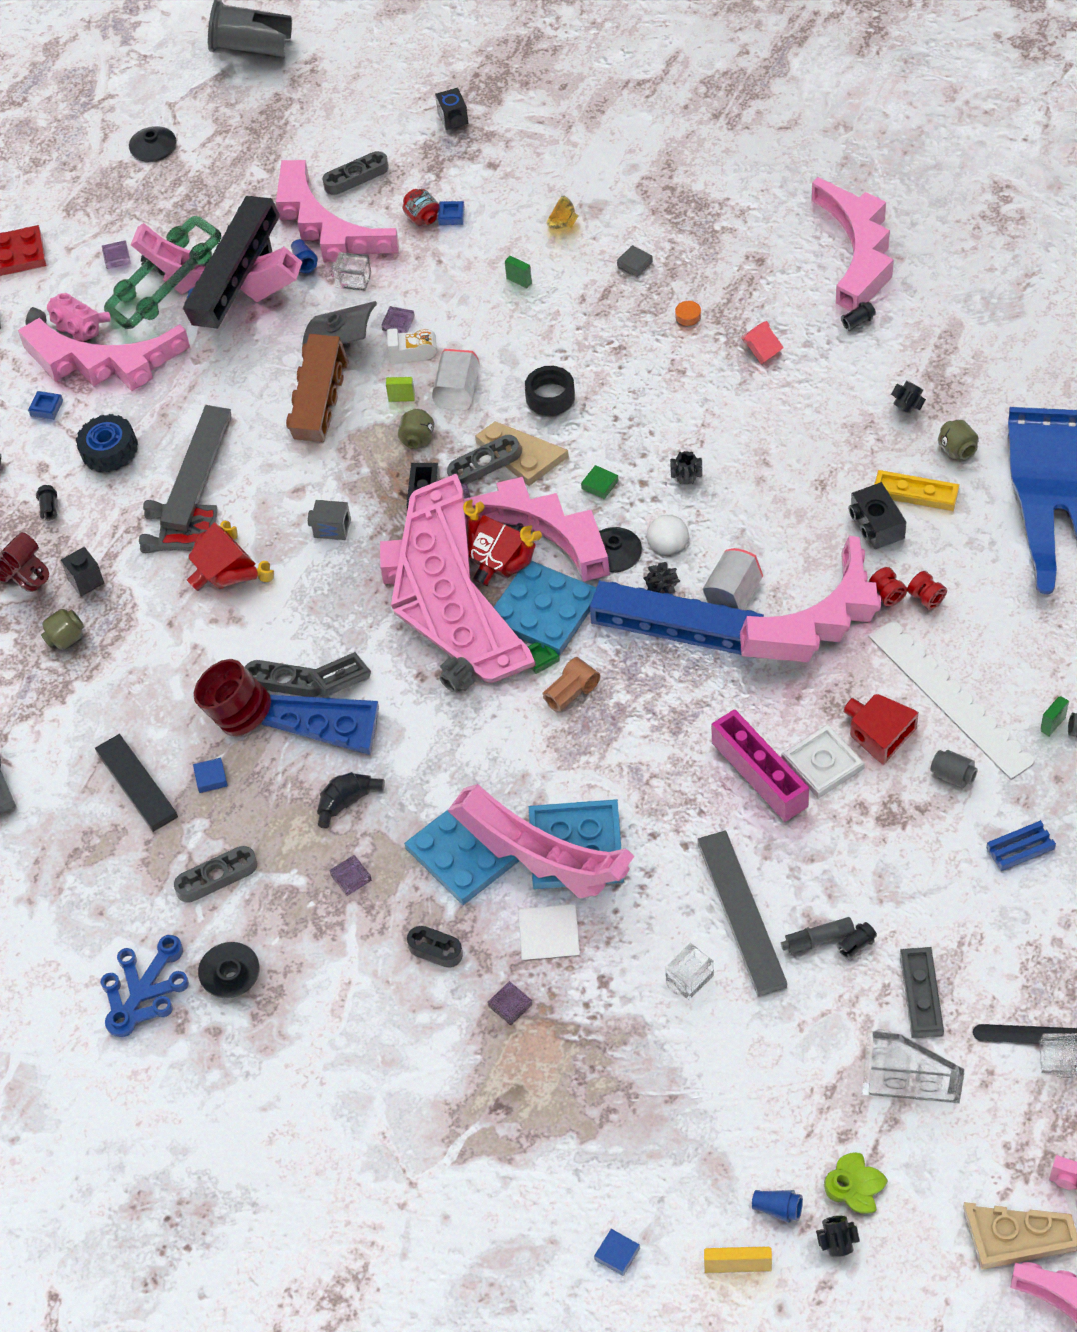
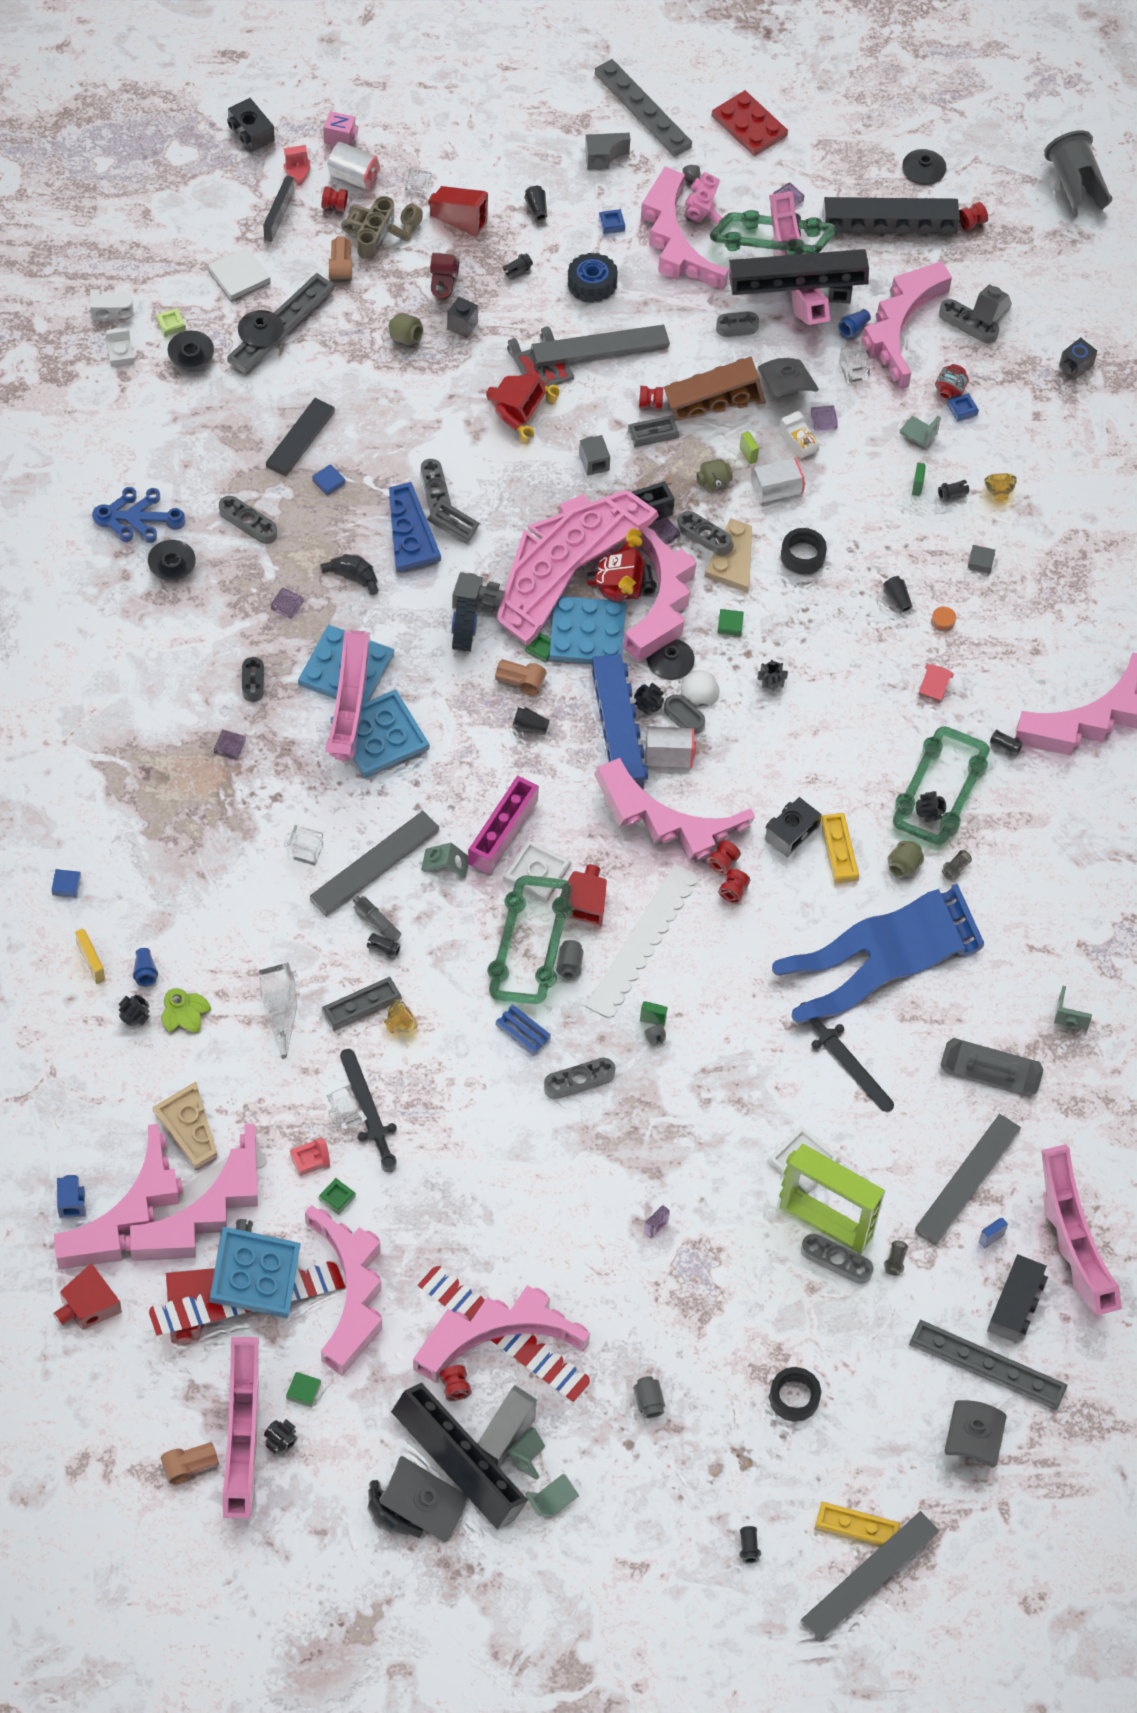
camera: 55 degrees right, 5 degrees up
dark red wheel [193,659,271,736] -> none
white sticker [518,904,580,960] -> none
none -> clear yellow brick [384,999,418,1033]
none -> sand green bracket [421,842,468,878]
none -> black wheel [451,596,478,652]
none -> dark grey brick [452,572,483,610]
none -> clear green bar [487,875,574,1004]
none -> black cone [512,707,550,734]
none -> dark grey tile [628,415,679,447]
none -> red wheel [639,386,663,410]
none -> dark grey tile [664,695,705,735]
none -> dark grey beam [716,311,759,337]
none -> black brick [822,197,960,234]
none -> black cone [883,576,913,613]
none -> clear green bar [893,726,990,845]
none -> sand green bracket [899,416,941,448]
none -> black pin [938,479,969,501]
none -> clear smoke pin [942,850,972,880]
none -> red wheel [959,202,989,231]
none -> dark grey slope [971,284,1012,326]

